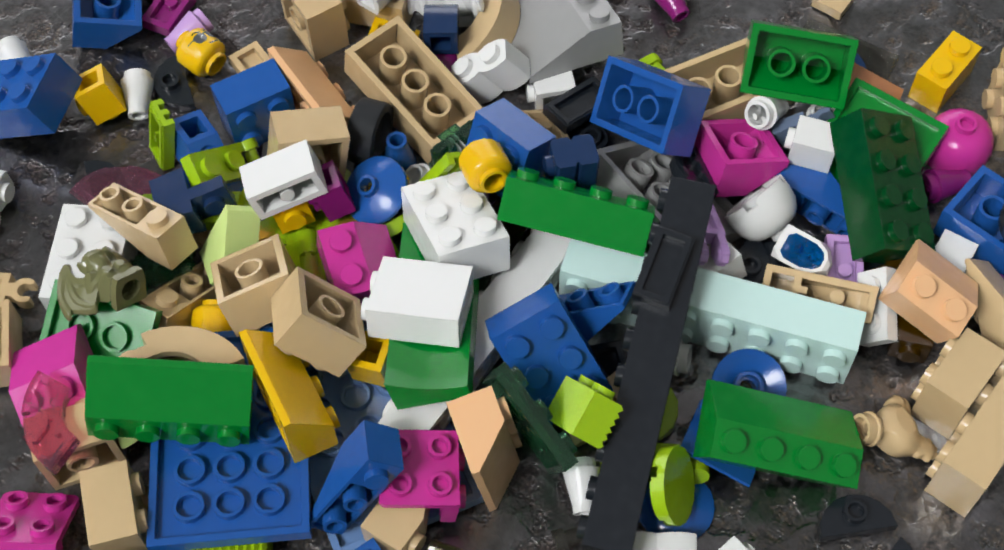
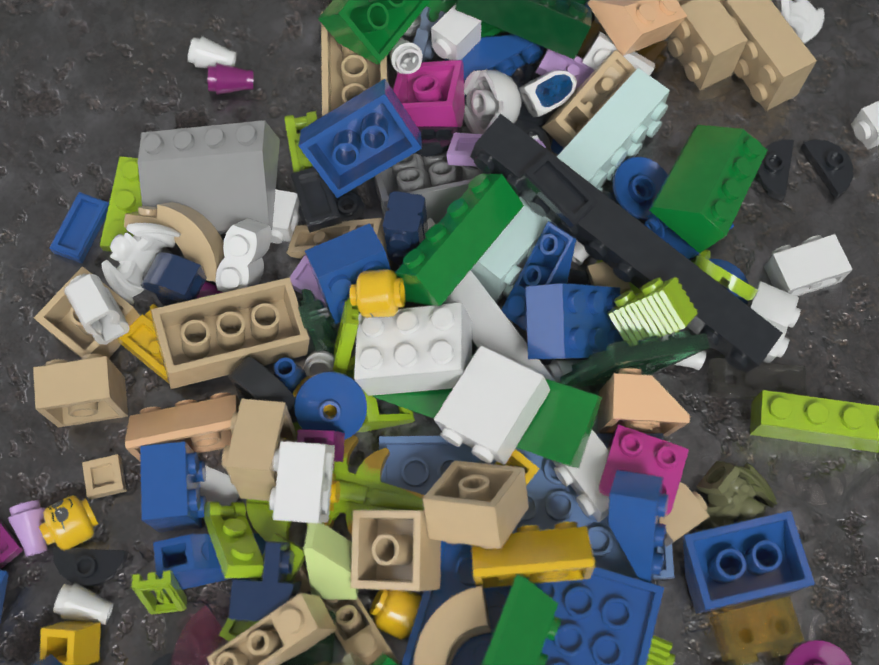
camera: 70 degrees left, 10 degrees up
dark pink slope [316,221,397,305] -> none
tan animal [854,395,937,463] -> none

